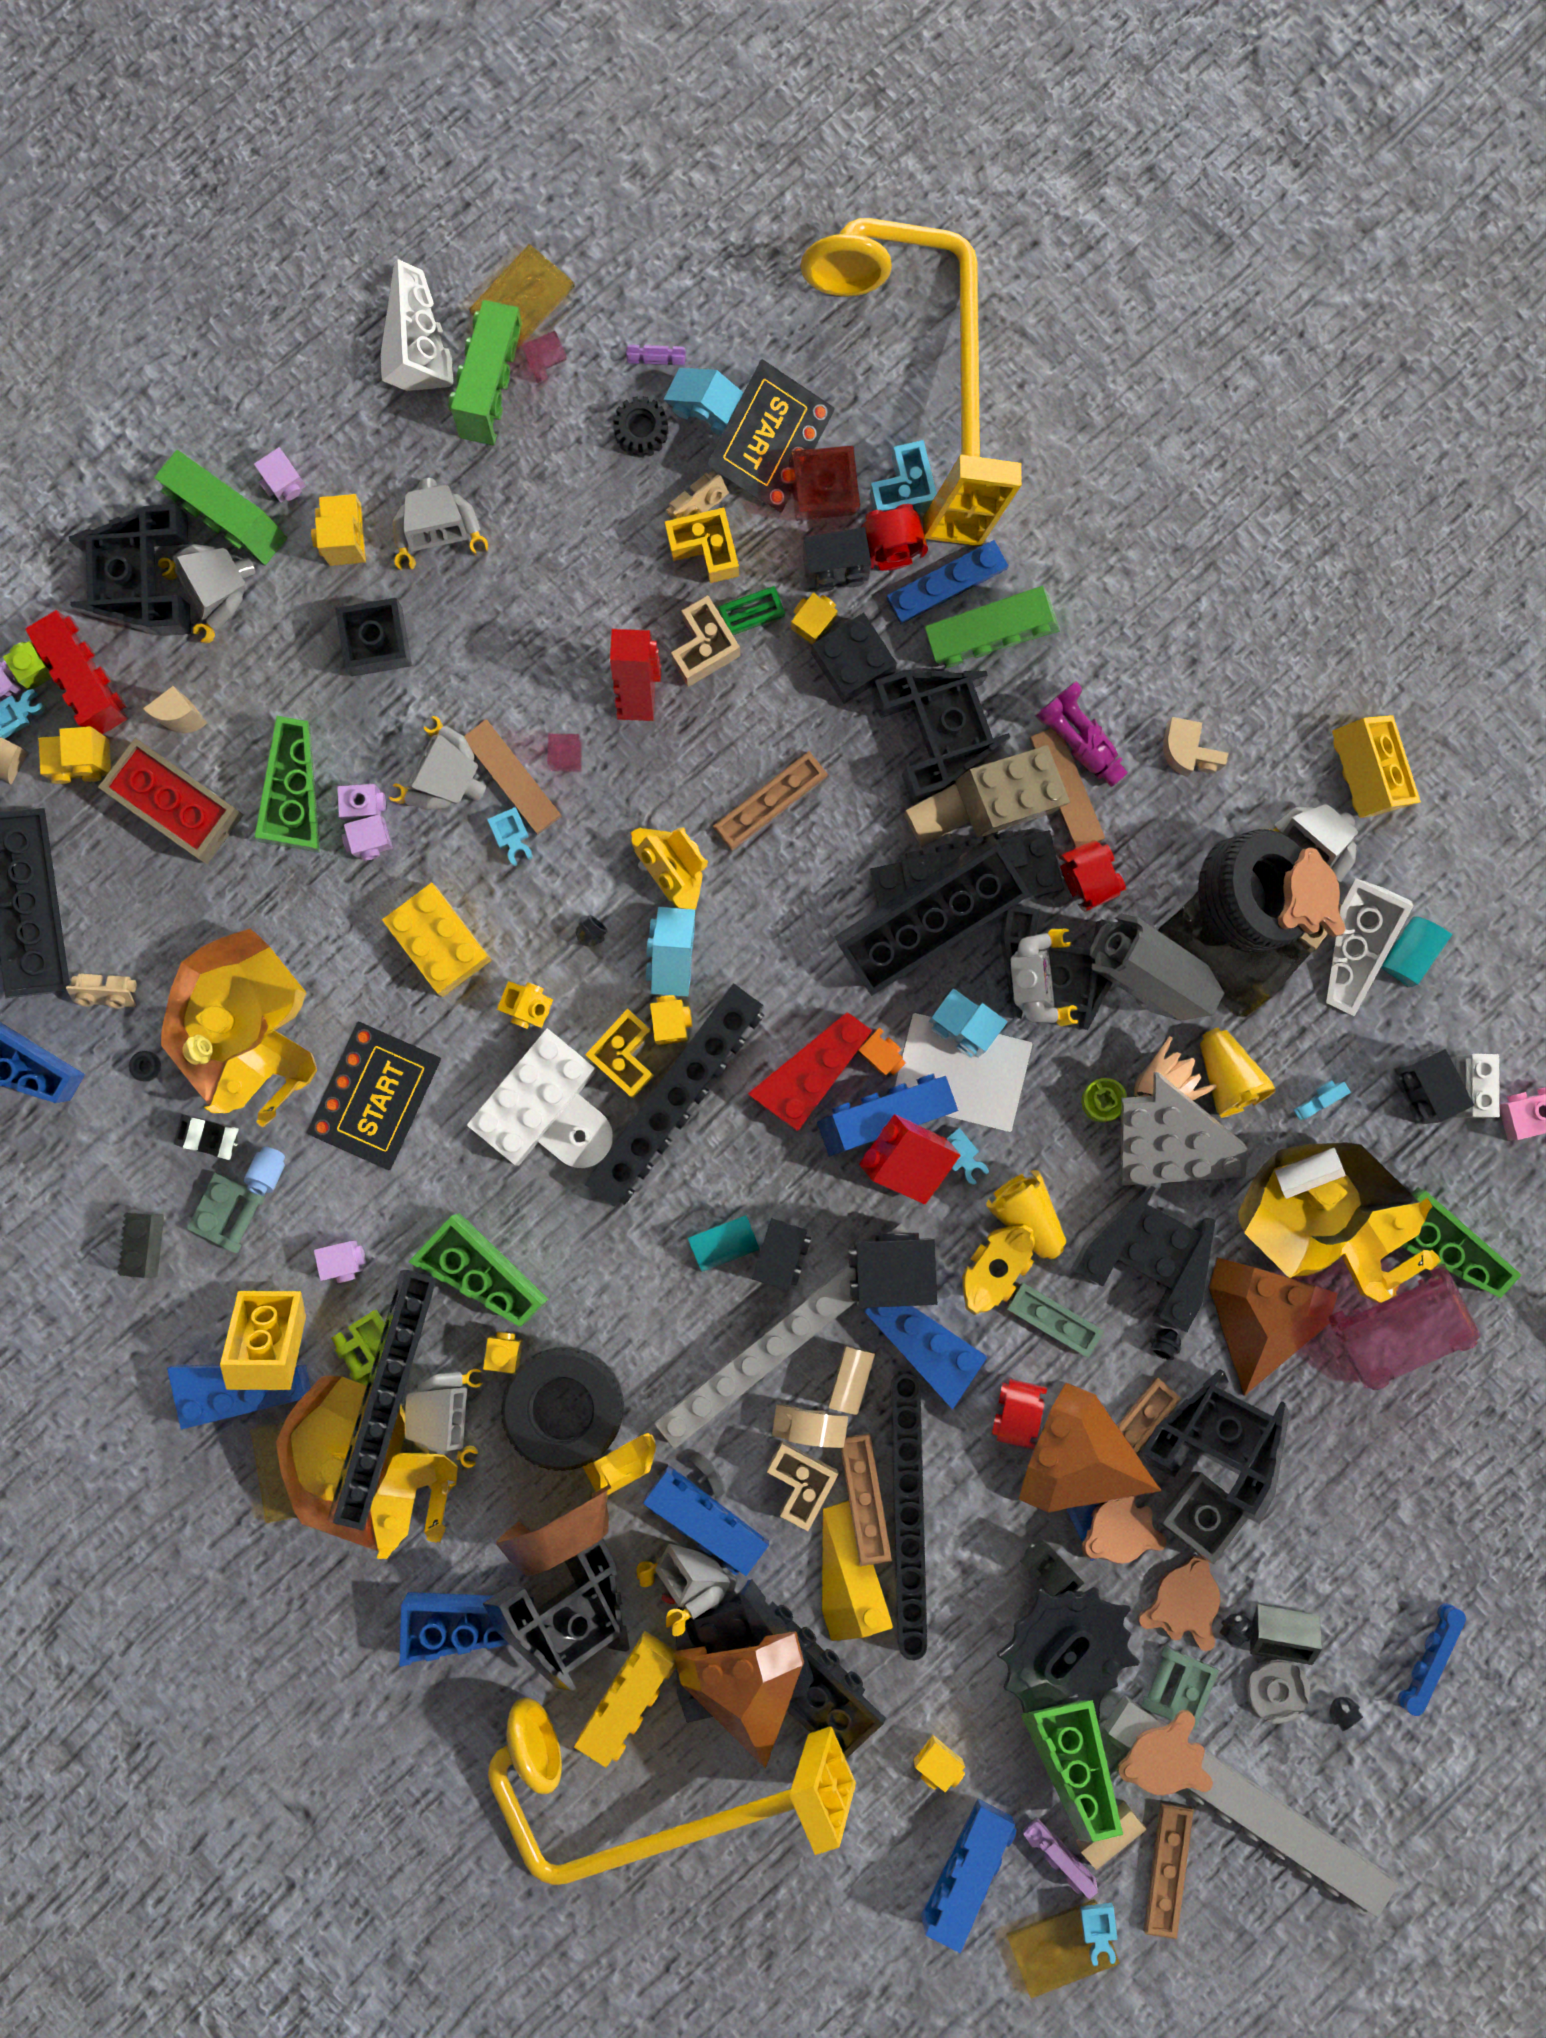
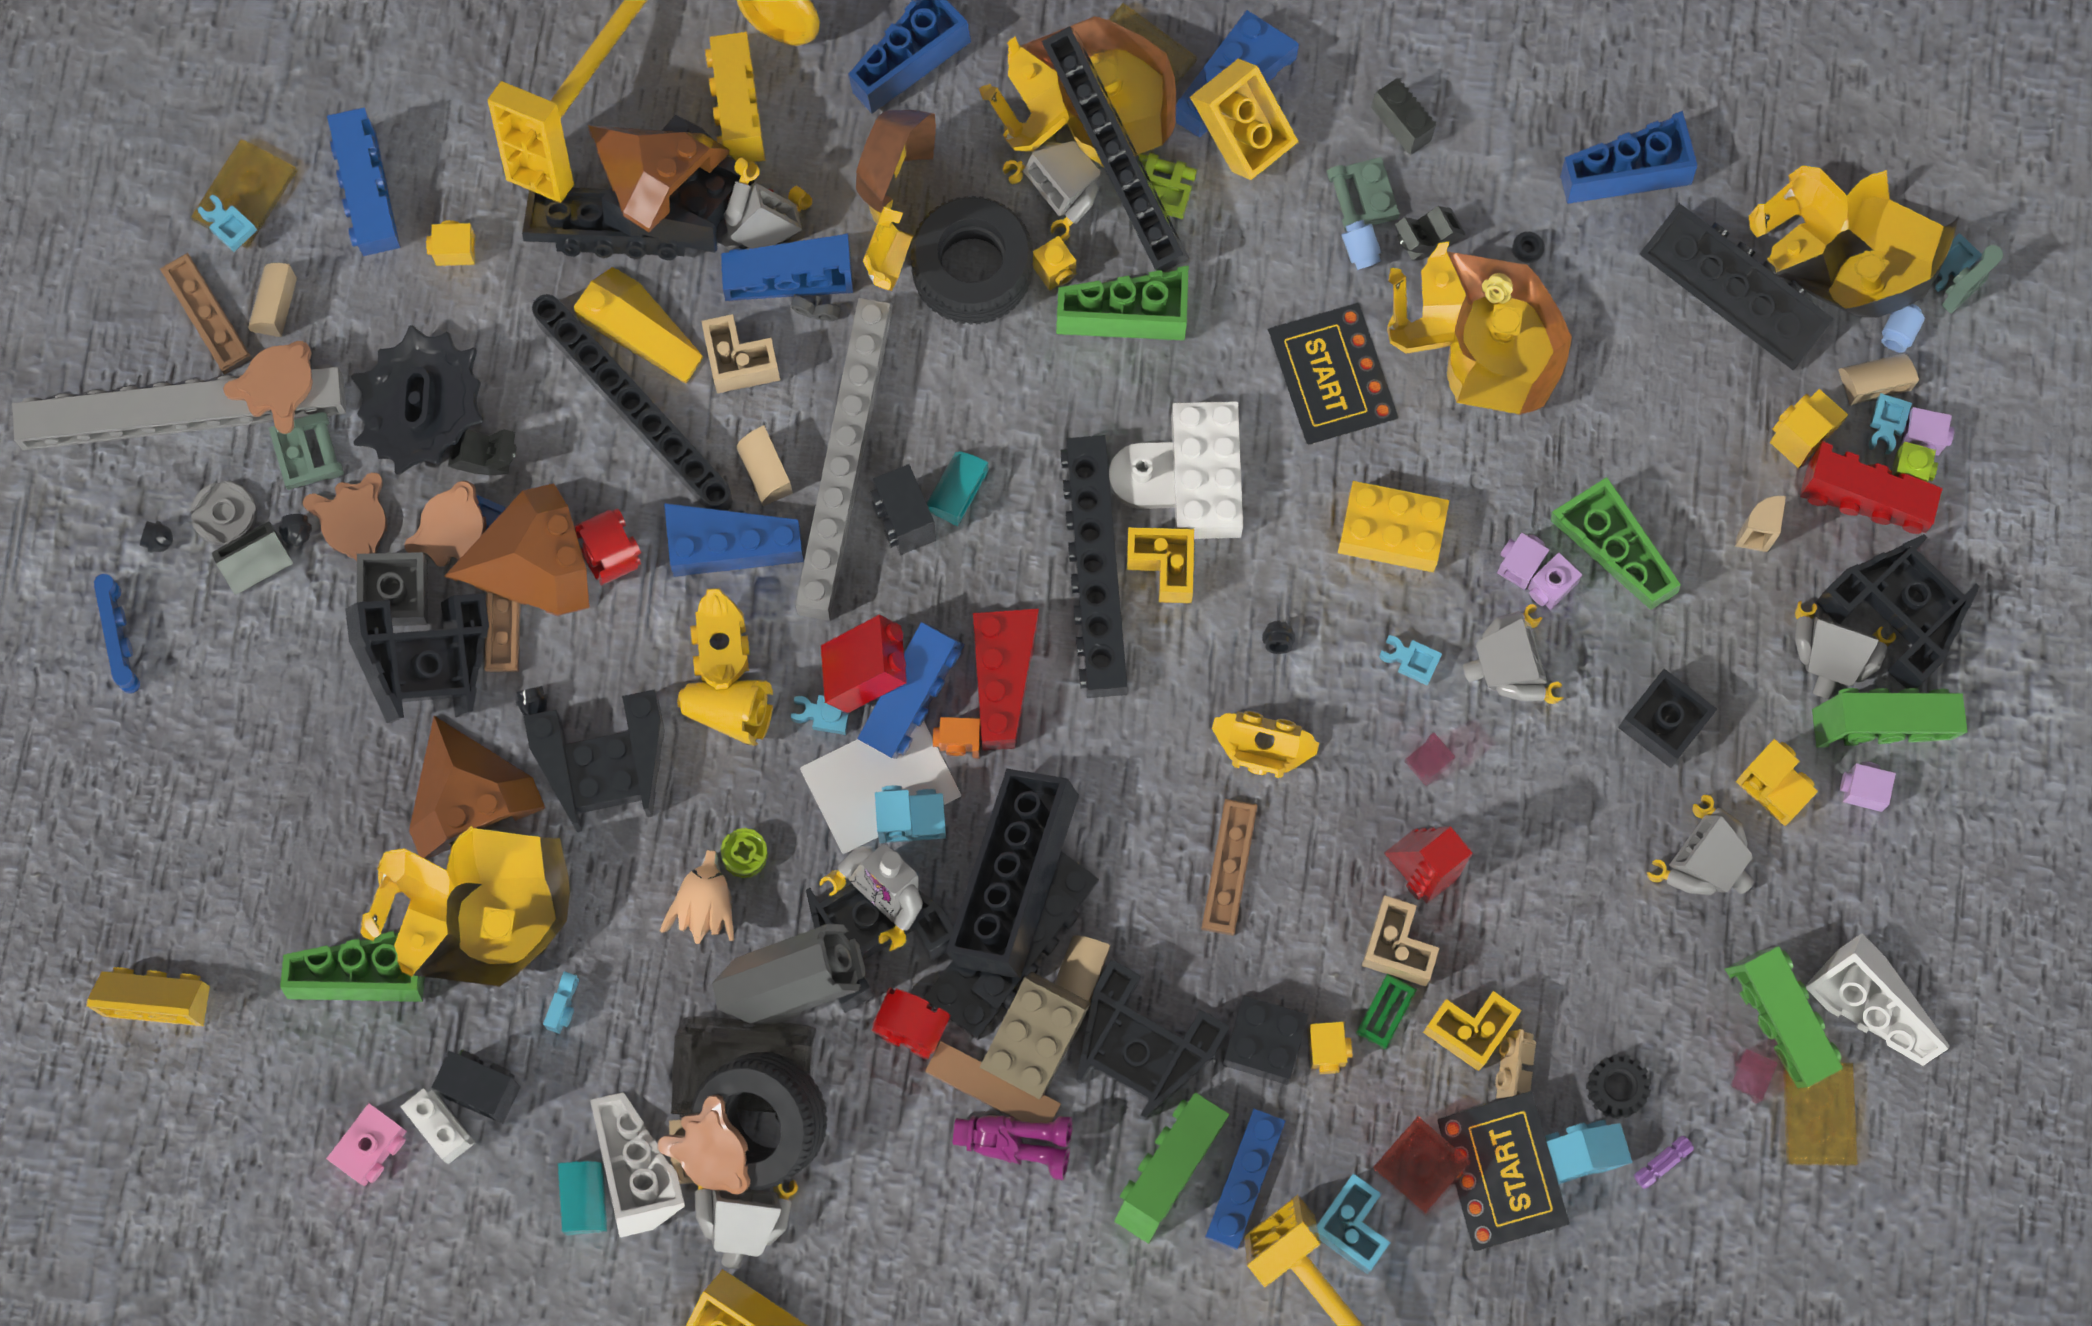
camera: 140 degrees right, 10 degrees down
tan hinge [66,973,137,1009] -> none
red brick [98,738,244,864] -> none
lavender brick [314,1241,366,1283] -> none
medium nougat tile [464,719,562,835] -> none
black wedge [483,1538,630,1691] -> none
yellow brick [496,981,553,1029] -> none
medium azure brick [646,907,695,997] -> none
yellow brick [650,995,693,1045] -> none
tan brick [772,1404,848,1448] -> none
black brick [803,527,871,593] -> none
medium nougat tile [841,1433,892,1567] -> none
black brick [848,1233,938,1308] -> none
red brick [860,503,928,571] -> none
sand green plate [1006,1282,1104,1358] -> none
bright green wedge [1021,1700,1123,1842] -> none
lavender hinge [1023,1817,1098,1900] -> none
light grey wing [1120,1072,1248,1186] -> none
tan brick [1163,717,1228,777] -> none
yellow cone [1200,1028,1276,1118] -> none
white tile [1275,1148,1346,1199] -> none
clear pink windscreen [1328,1263,1481,1390] -> none

